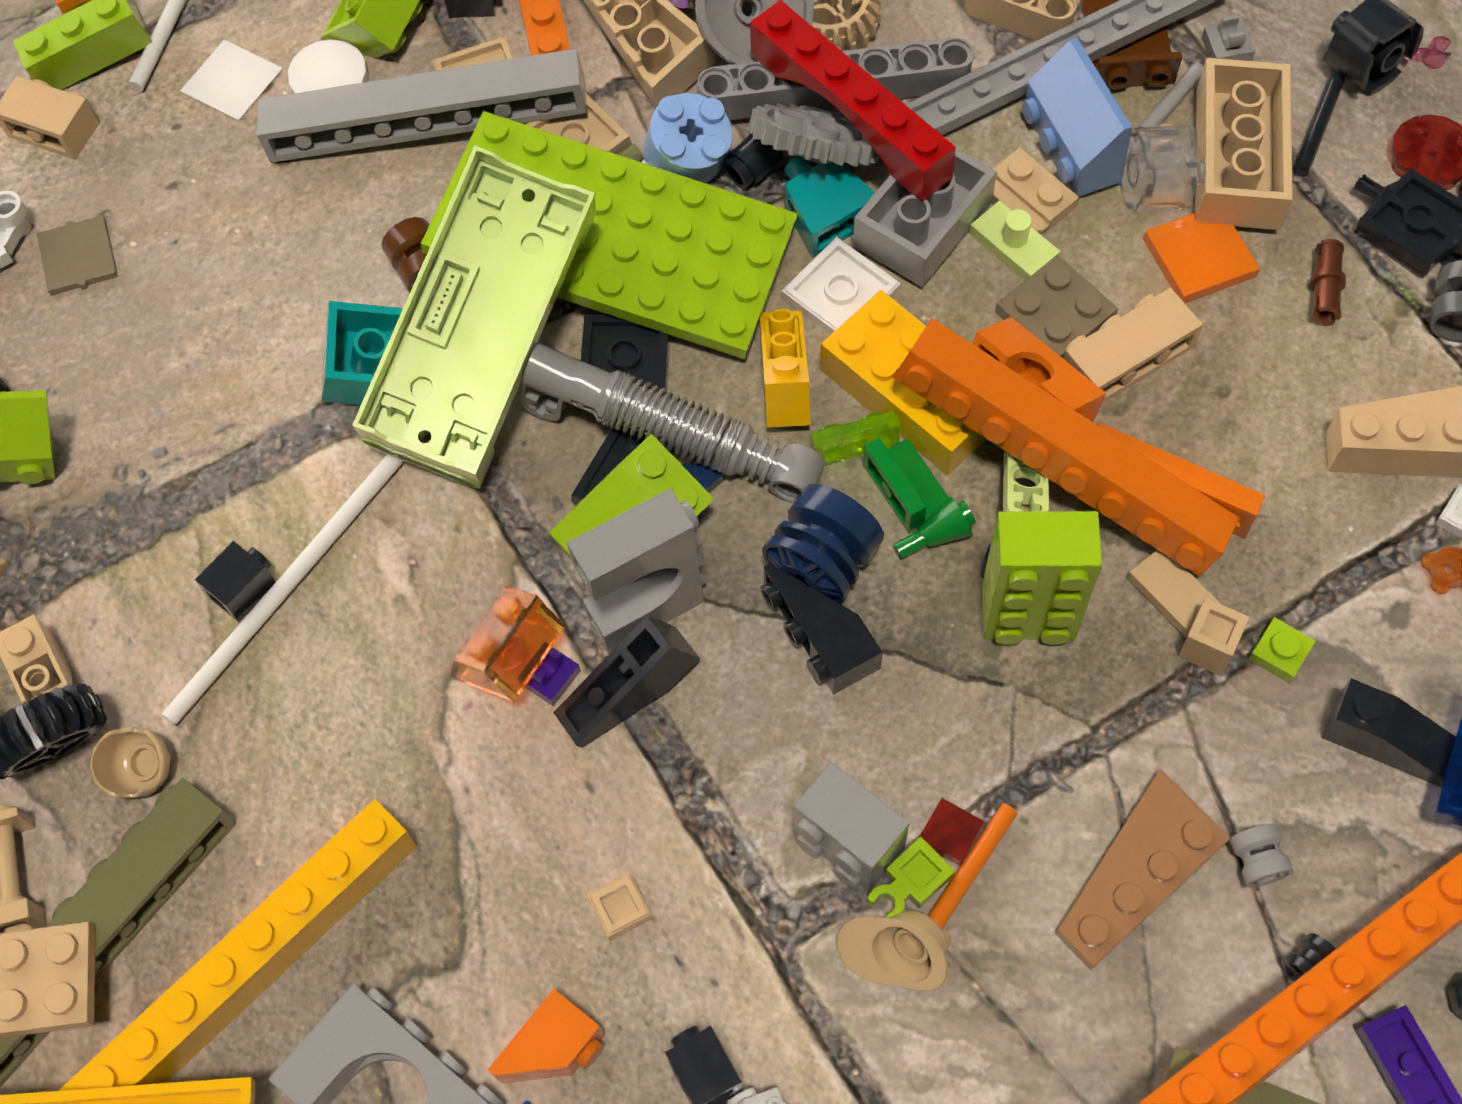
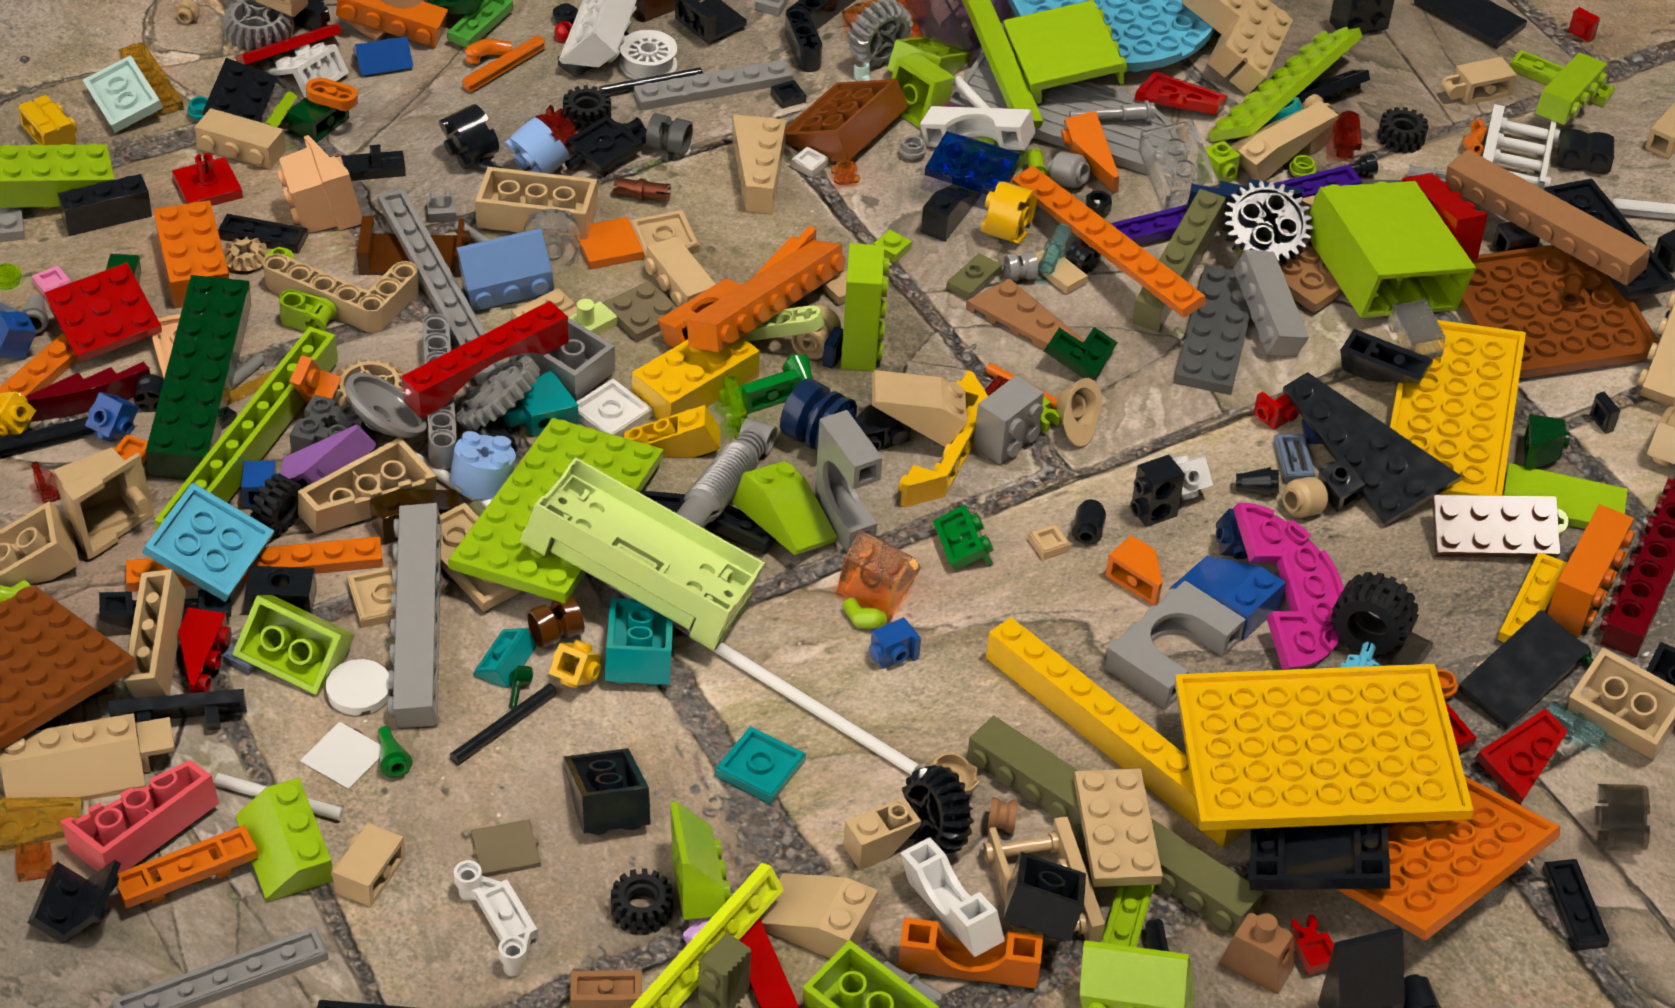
camera: 95 degrees left, 20 degrees down
black brick [195,541,275,623] -> none
black slope [553,615,700,747] -> none
tan panel [1179,597,1250,676] -> none
none -> dark brown slope [370,489,464,545]
none -> green cone [378,726,413,778]
none -> black bar [450,683,557,764]
none -> teal slope [473,628,537,688]
none -> light blue brick [504,117,570,174]
none -> dark green hand [508,665,533,709]
none -> yellow brick [549,639,602,689]
none -> black slope [563,748,651,835]
none -> tan tile [629,210,700,260]
none -> teal tile [715,726,806,804]
none -> lime arm [842,598,887,629]
none -> blue brick [869,617,921,669]
none -> tan slope [872,370,967,447]
none -> yellow slope [898,370,988,507]
none -> green bracket [933,504,994,571]
none -> olive plate [946,253,1002,300]
none -> yellow brick [981,181,1037,244]
none -> medium nougat wheel [987,797,1018,834]
none -> tan tile [1036,246,1088,294]
none -> clear light blue pin [1038,224,1072,275]
none -> dark green plate [1044,327,1118,380]
none -> black brick [1072,499,1106,544]

